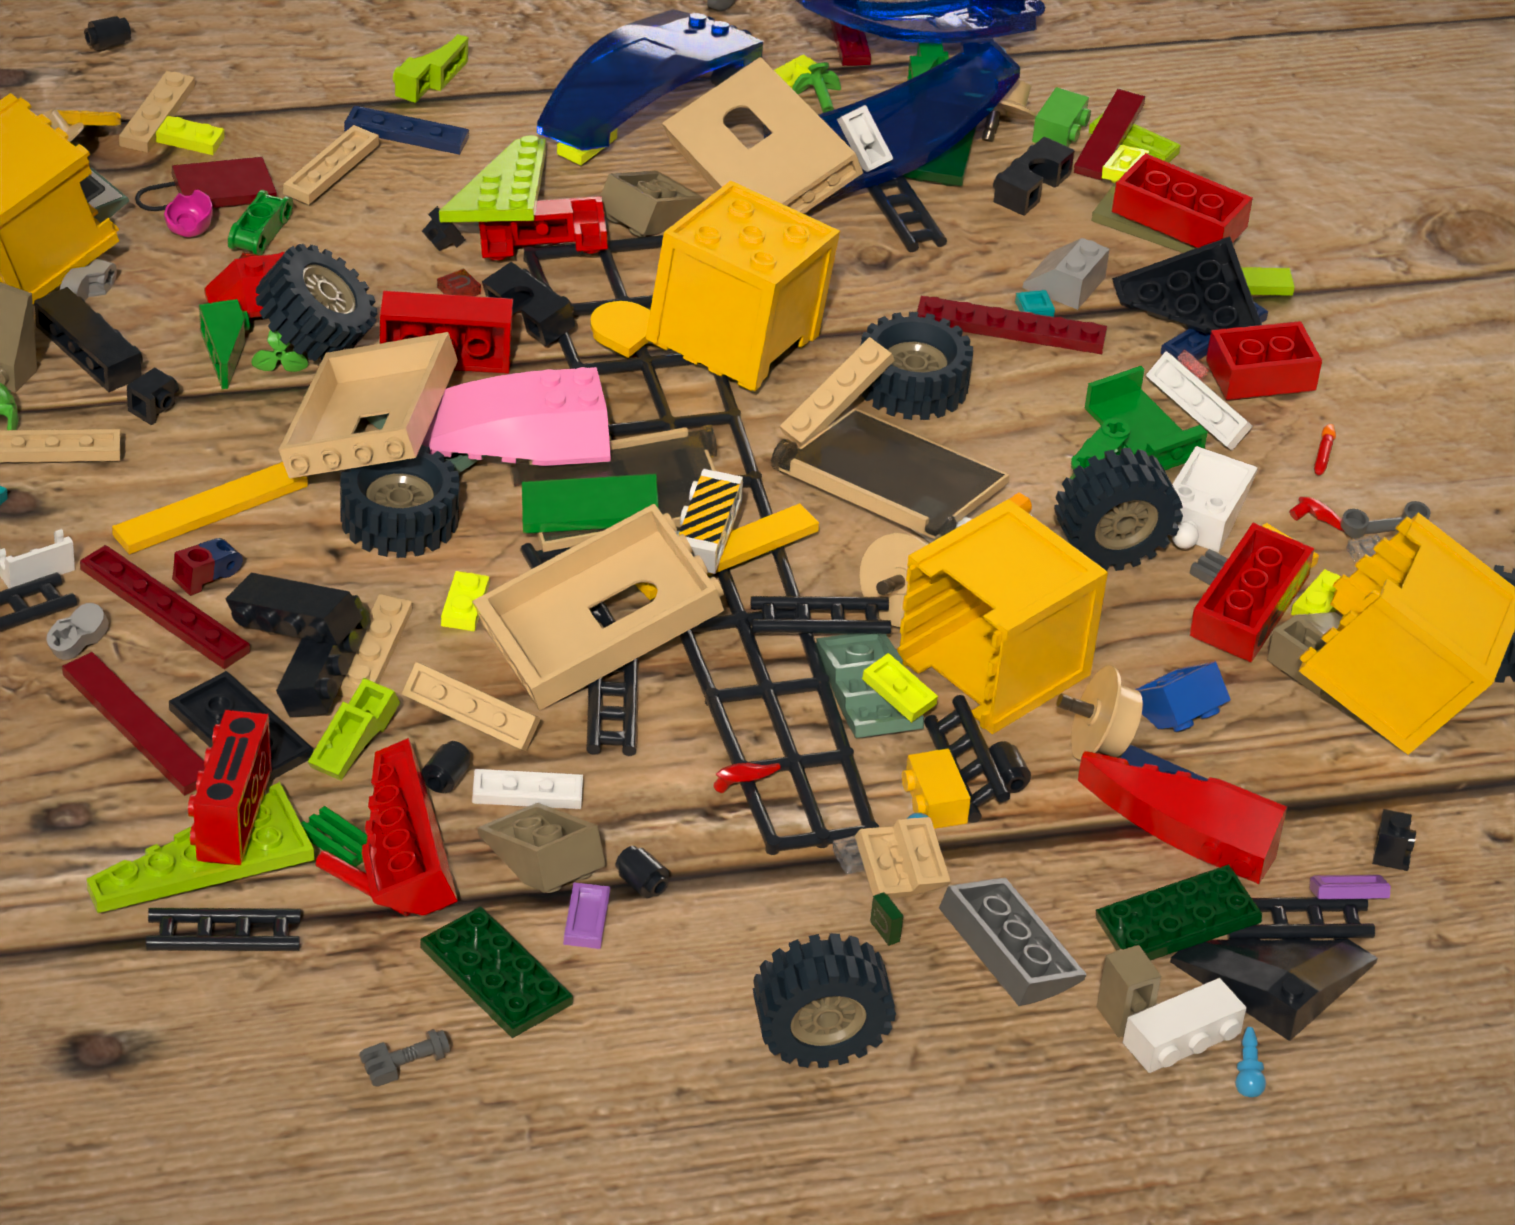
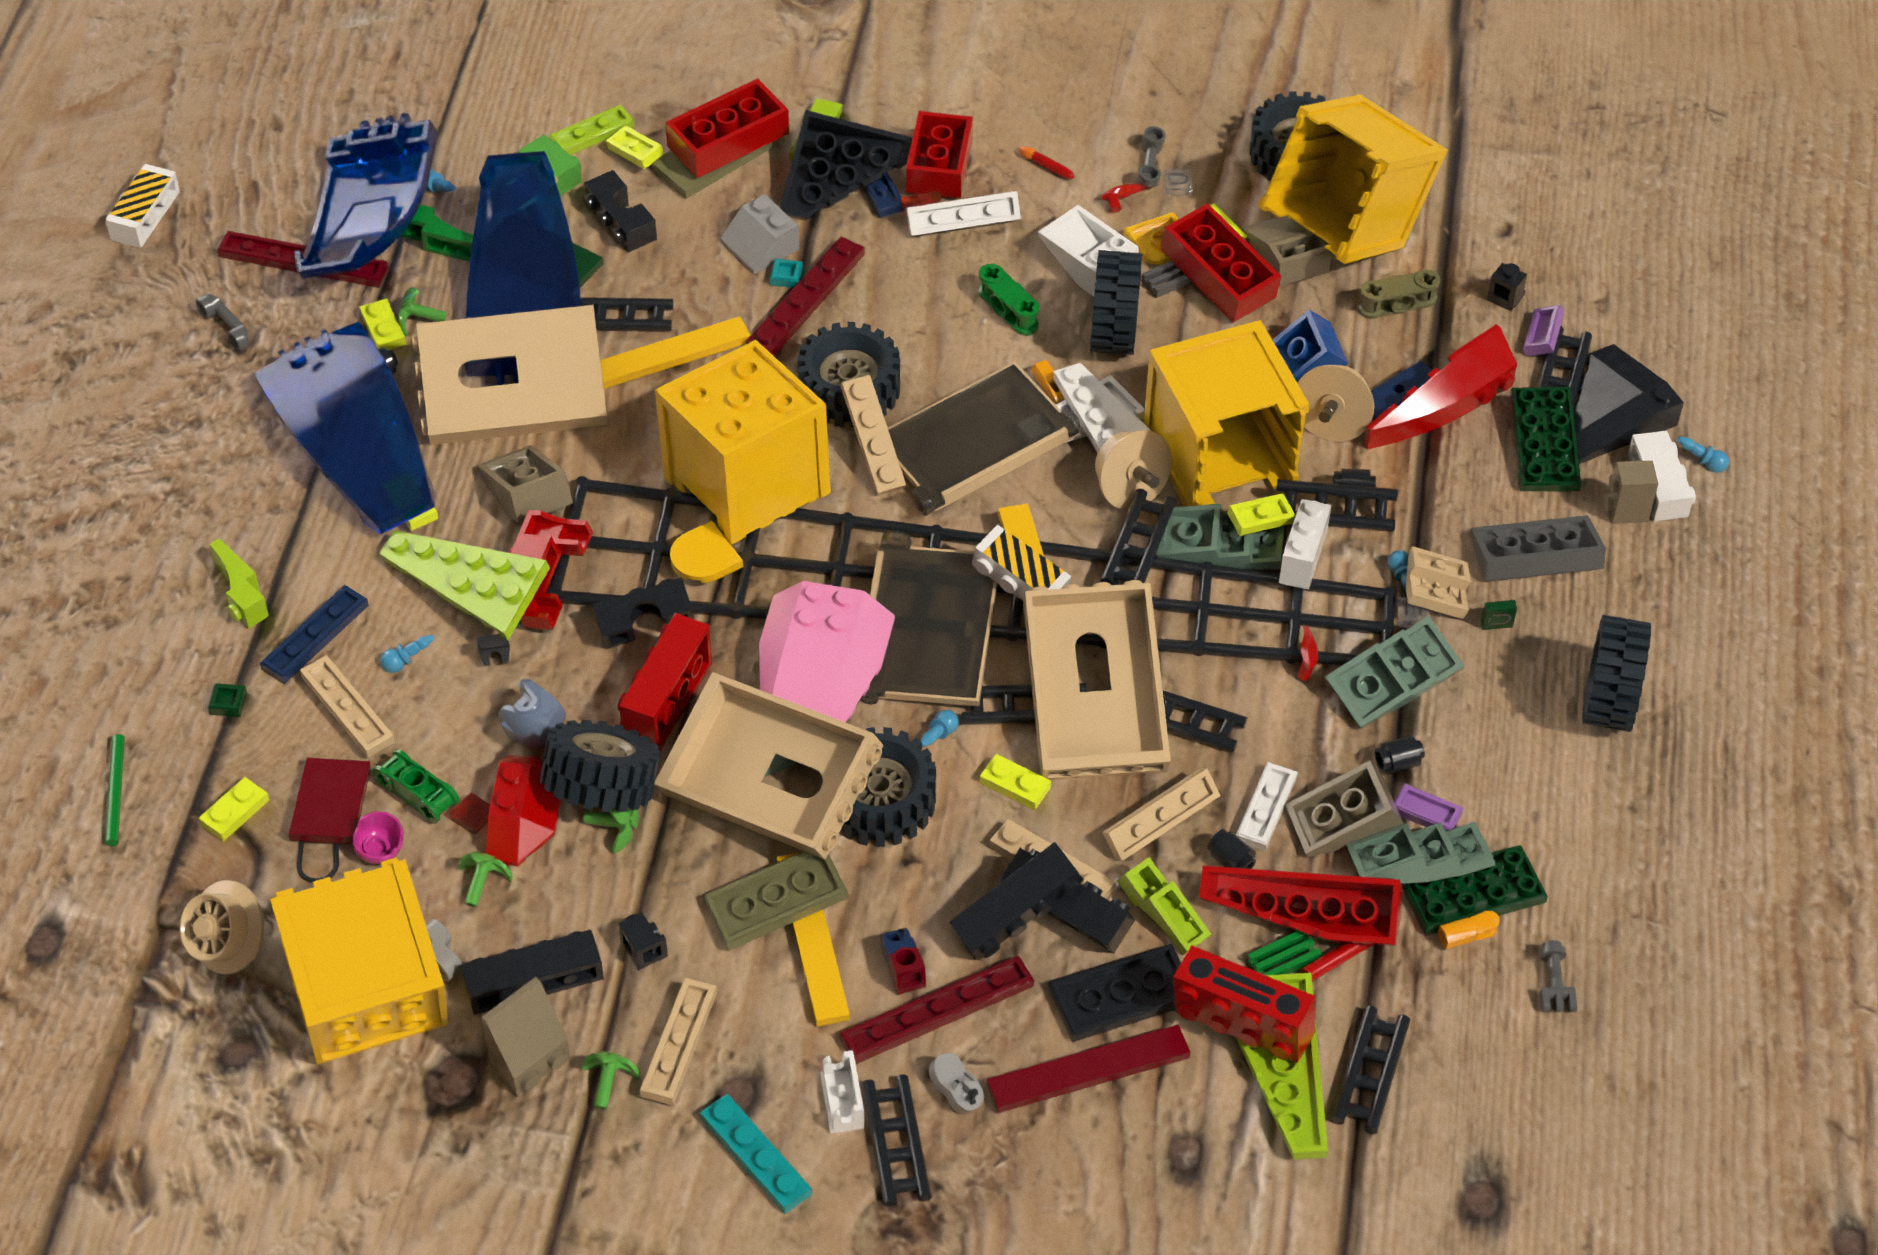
camera: 65 degrees left, 10 degrees up
yellow tile [57,110,121,126] -> none
black brick [84,16,131,51] -> none
tan plate [119,71,195,153] -> none
green slope [199,299,250,389] -> none
clear red tile [437,269,481,296] -> none
green tile [522,474,658,533] -> none
white slope [837,105,893,172] -> none
yellow brick [901,748,971,829] -> none
dark red tile [1074,89,1145,181] -> none
green panel [1084,366,1208,470] -> none
none -> green bar [105,734,125,847]
none -> dark green tile [208,683,247,717]
none -> dark azure bar [380,635,434,673]
none -> bright green plant [458,852,513,907]
none -> sand blue helmet [498,679,566,749]
none -> yellow tile [600,316,751,389]
none -> olive tile [703,851,849,951]
none -> dark azure bar [921,710,959,747]
none -> white brick [1279,499,1331,590]
none -> sand green slope [1325,616,1464,729]
none -> sand green slope [1346,822,1495,884]
none -> olive piece [1358,270,1440,319]
none -> light orange bar [1438,911,1500,950]

